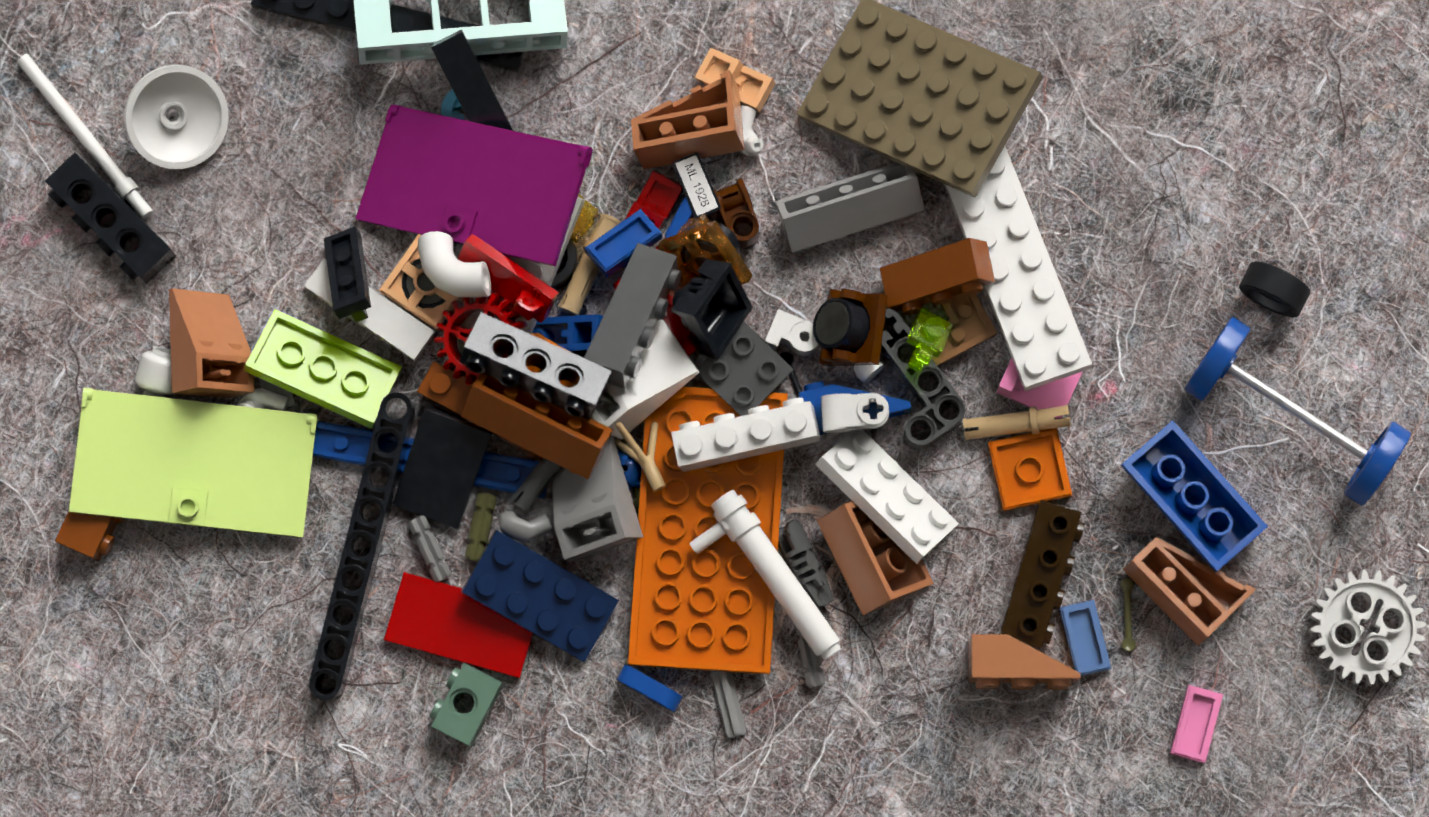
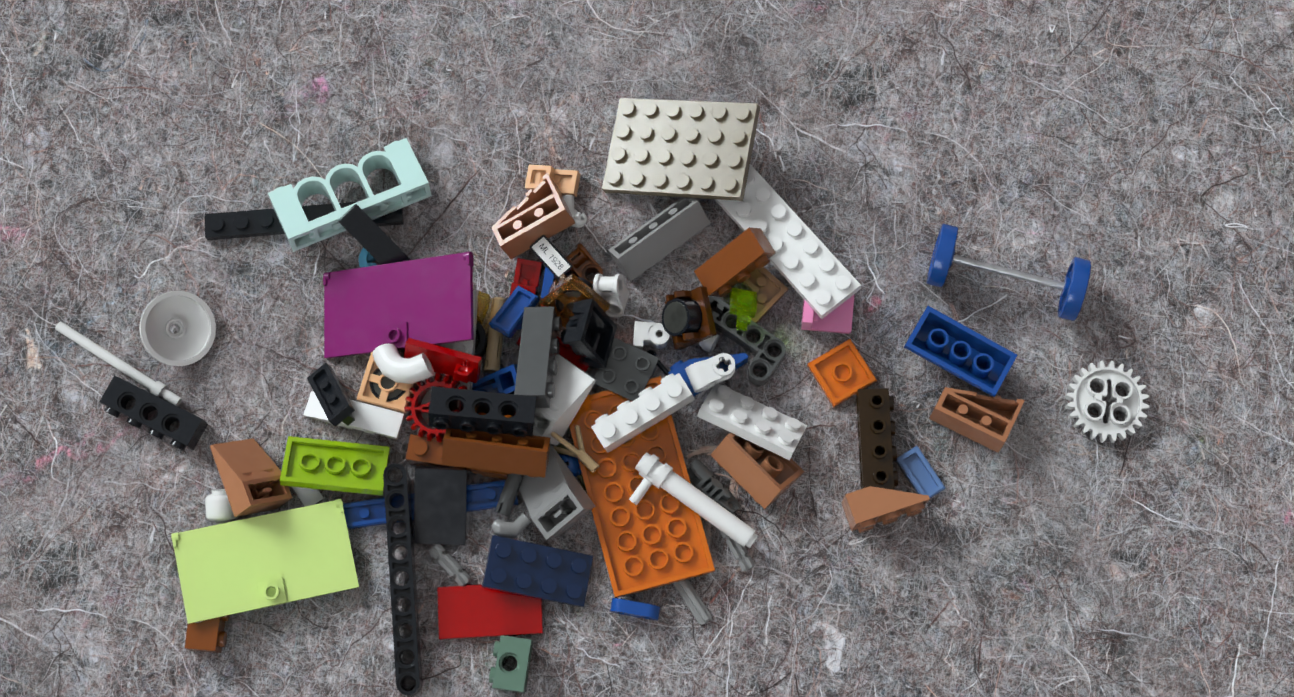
camera: 20 degrees left, 5 degrees down
white arm [238,388,290,411] -> none
olive axle [465,493,497,562] -> none
tan pin [963,404,1071,441] -> none
olive hinge [1120,578,1136,652] -> none
bright pink tile [1170,685,1223,764] -> none
black tyre [1239,261,1310,317] -> none
none -> white piece [593,274,630,318]

